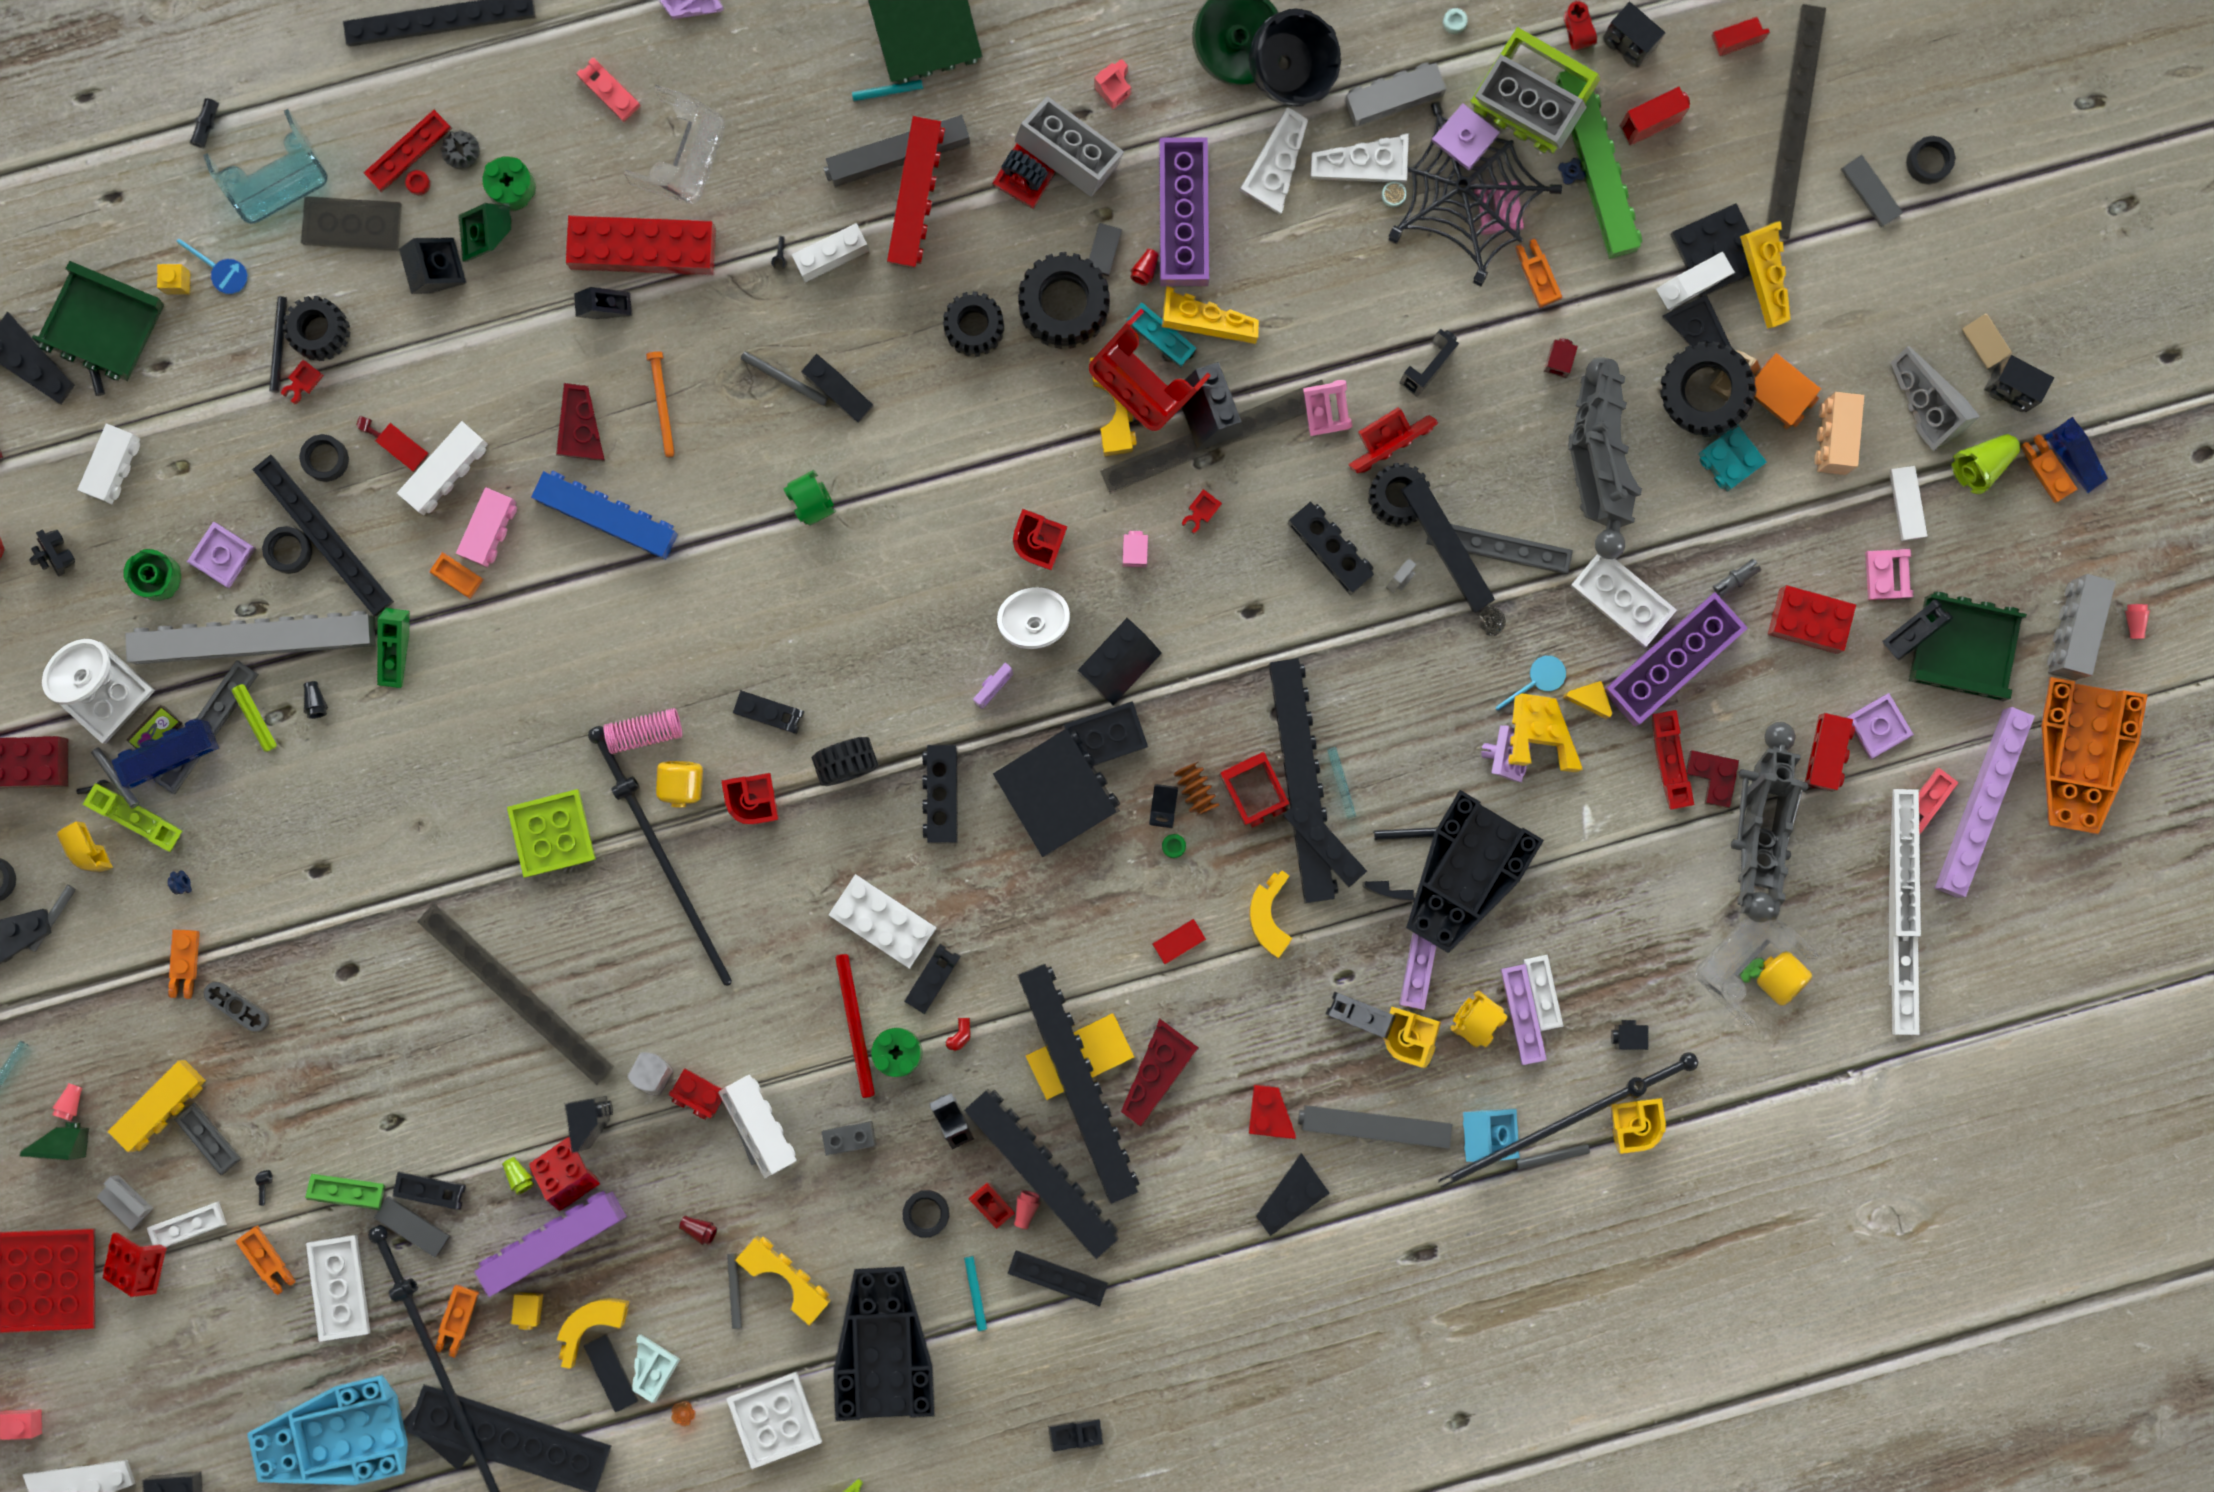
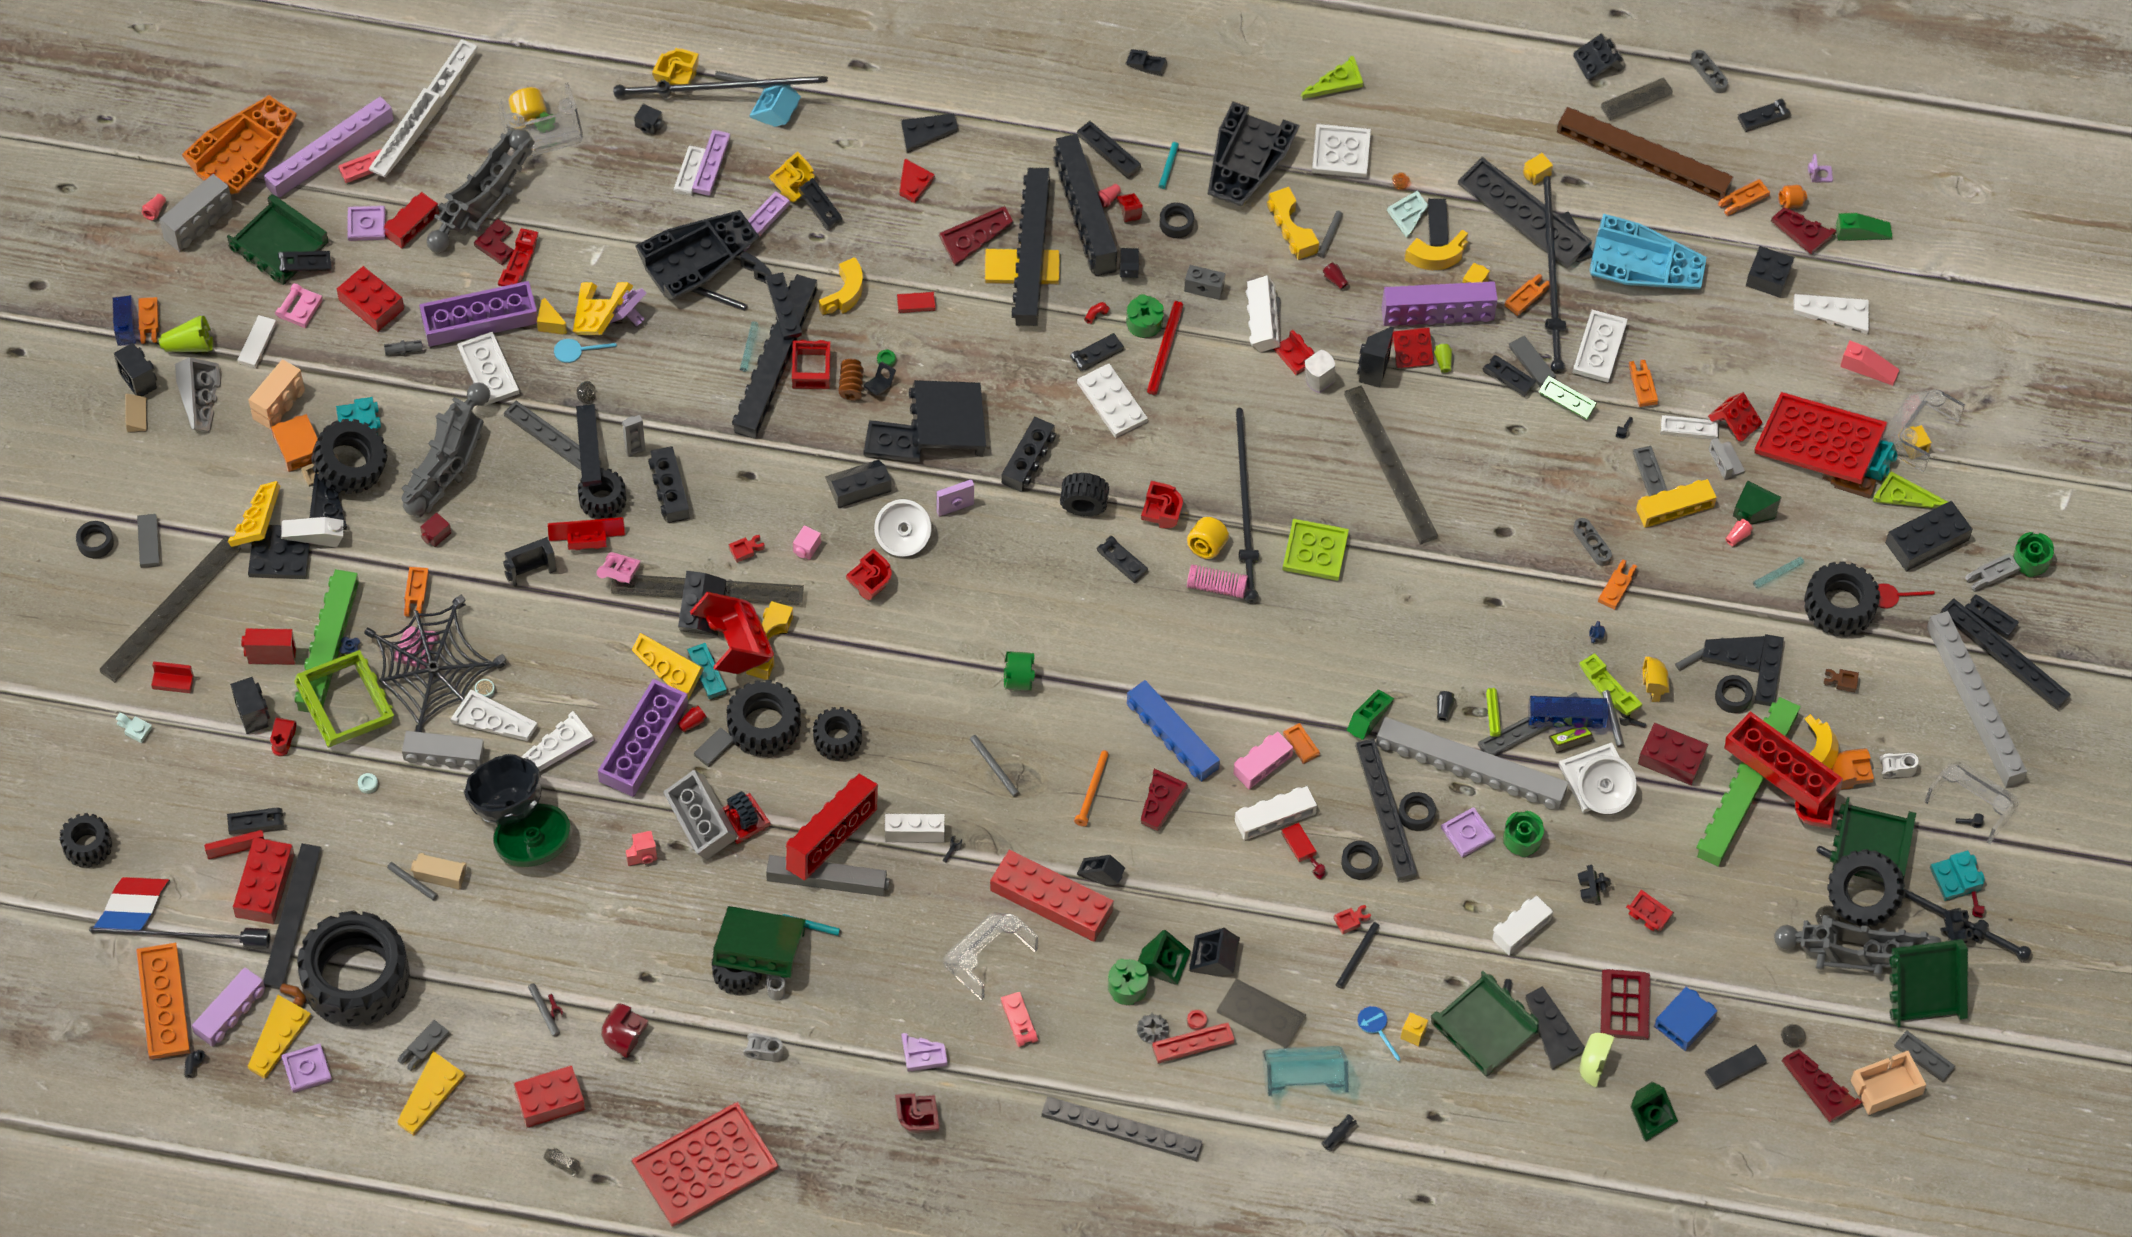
camera: 155 degrees left, 25 degrees down
black tyre [283,296,350,361] -> none
black slope [801,353,874,423] -> none
dark grey brick [1298,1105,1452,1149] -> none
lavender plate [1432,103,1500,171] -> none
yellow brick [1450,990,1507,1047] -> none
light grey brick [1475,54,1586,149] -> none

